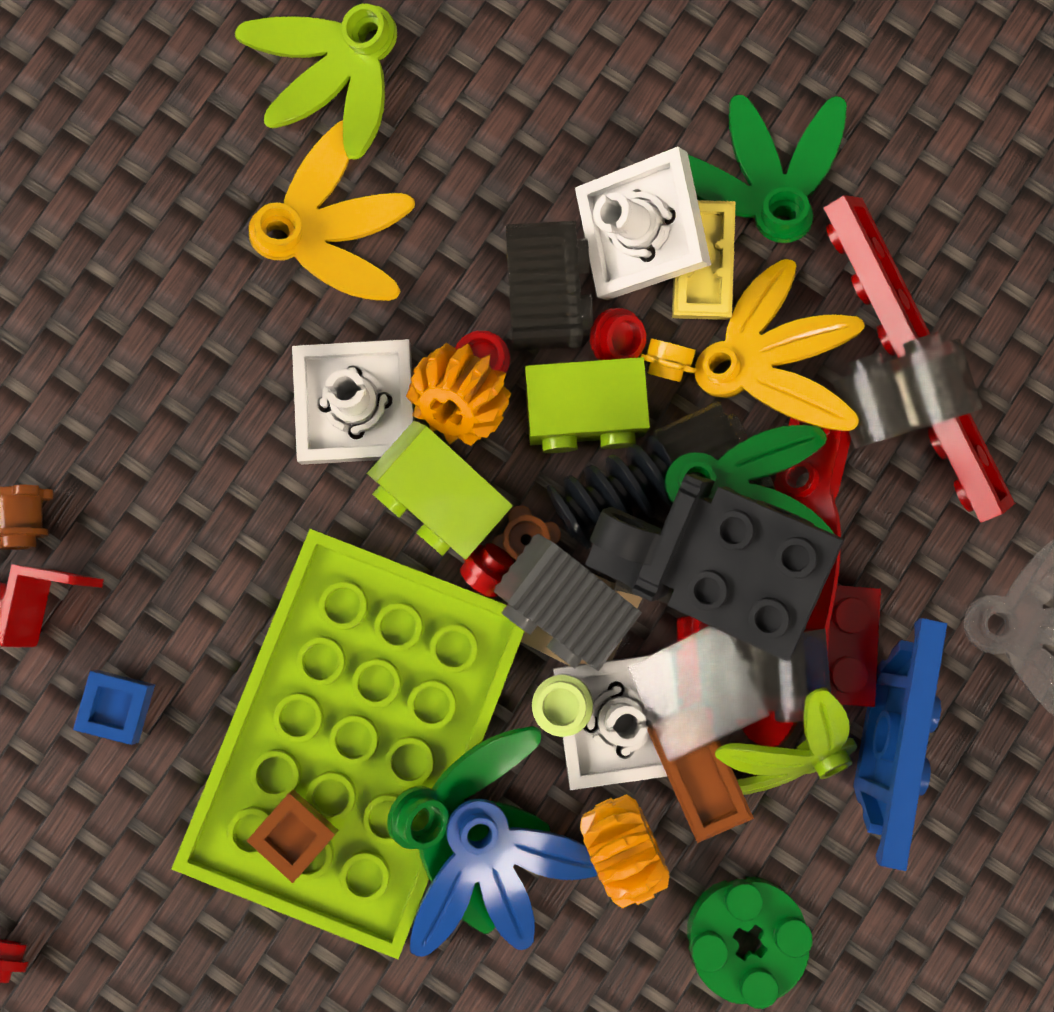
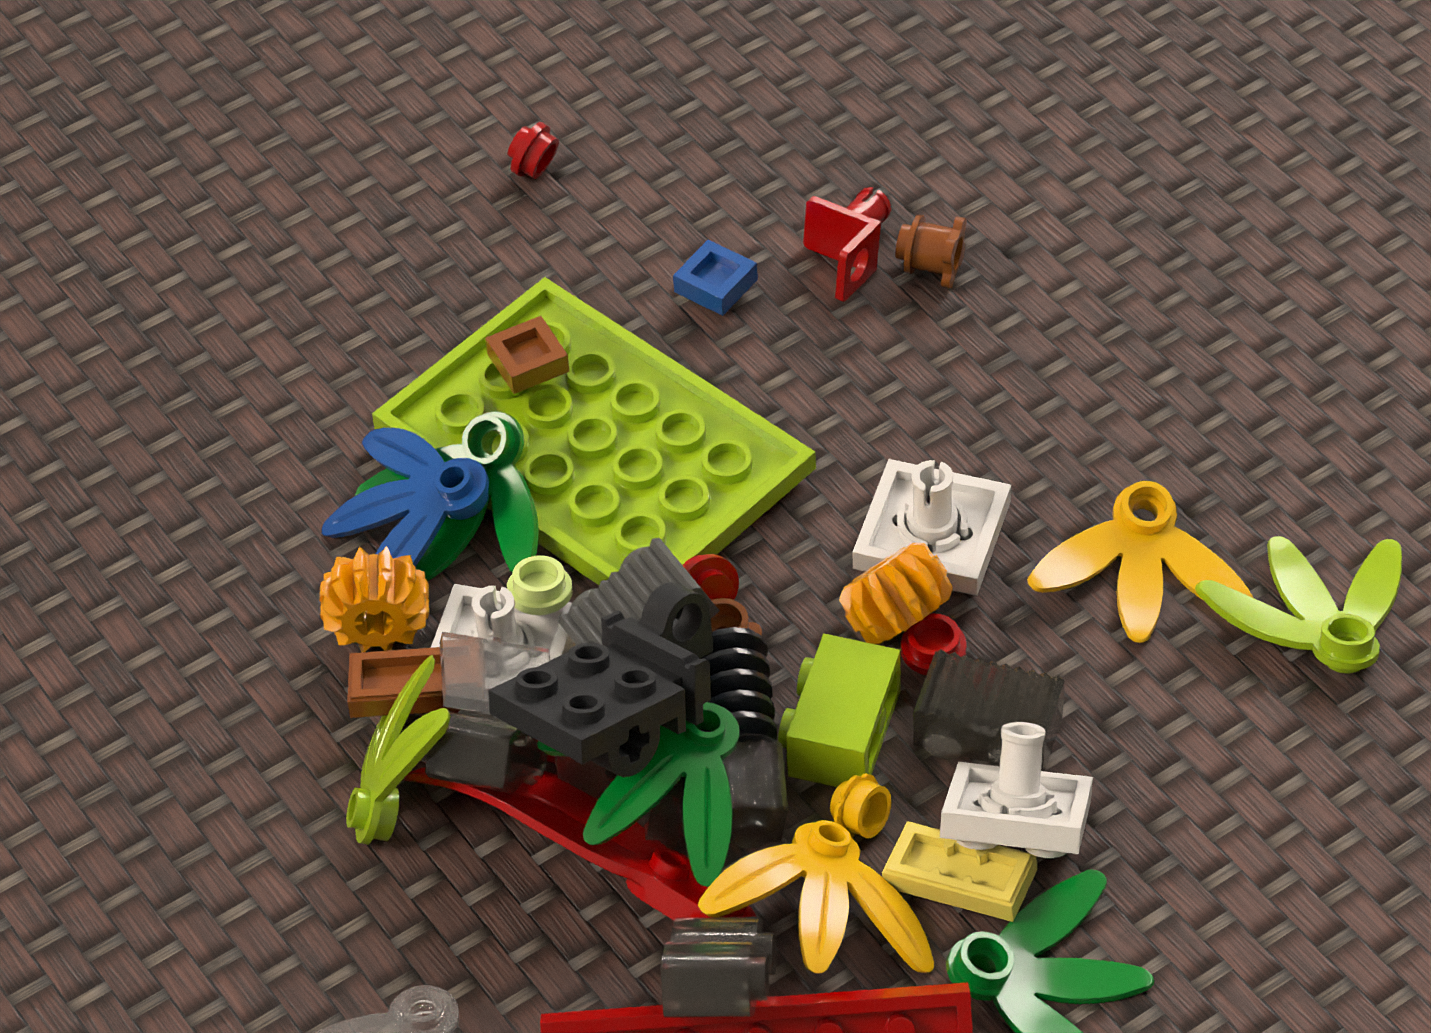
camera: 120 degrees right, 35 degrees down
lime brick [366,421,513,560] -> none
red plate [590,308,646,360] -> none
green plate [687,877,813,1009] -> none
red bracket [809,585,881,707] -> none
blue wing [853,618,947,871] -> none

